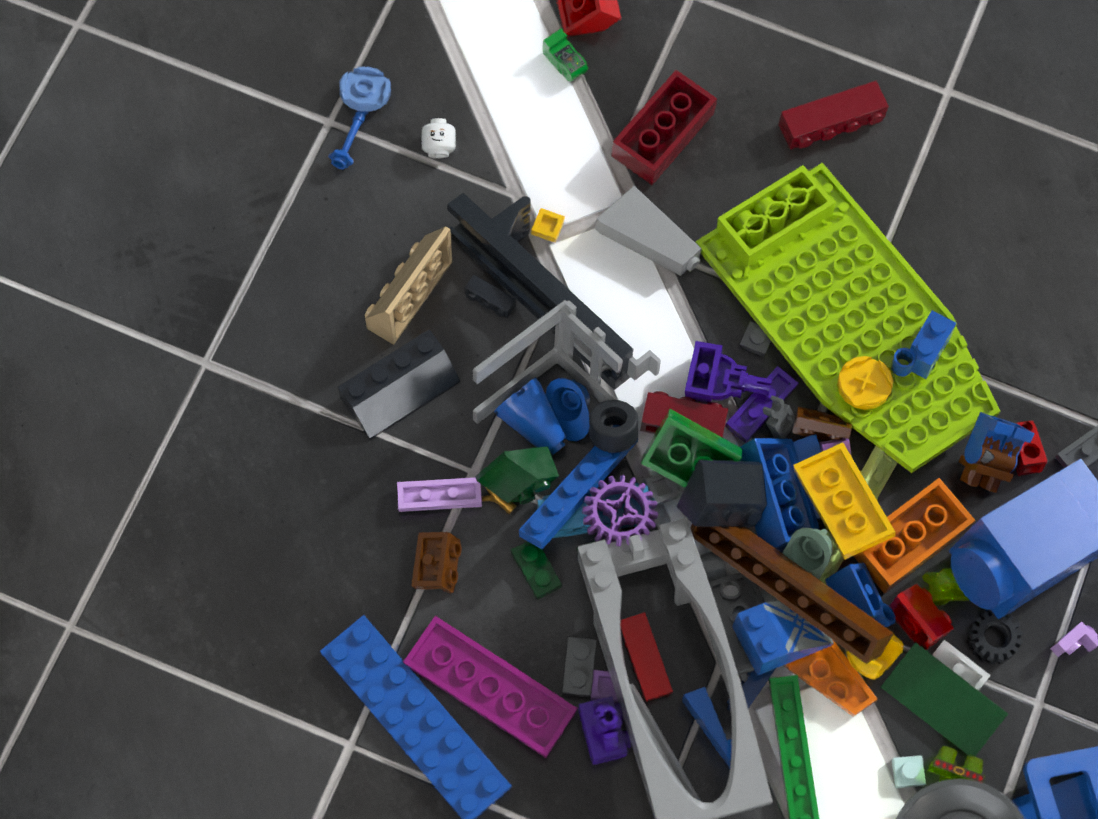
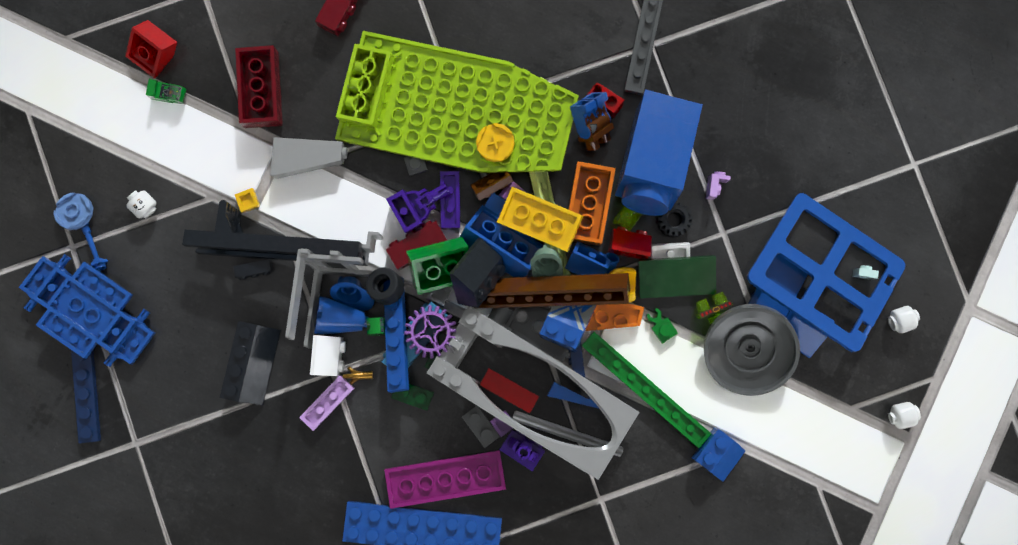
camera: 40 degrees left, 15 degrees up
tan slope [365,227,452,345] -> none
reddish brown bracket [411,532,462,593] -> none
dark green slope [475,446,559,504] -> none
dark grey plate [763,395,795,439] -> none
blue hinge [891,310,956,379] -> none
light aqua plate [892,756,926,788] -> none
none -> blue piece [19,254,155,367]
none -> dark blue plate [71,349,101,443]
none -> white slope [310,335,346,376]
none -> green leg [366,317,385,336]
none -> green plate [646,308,678,344]

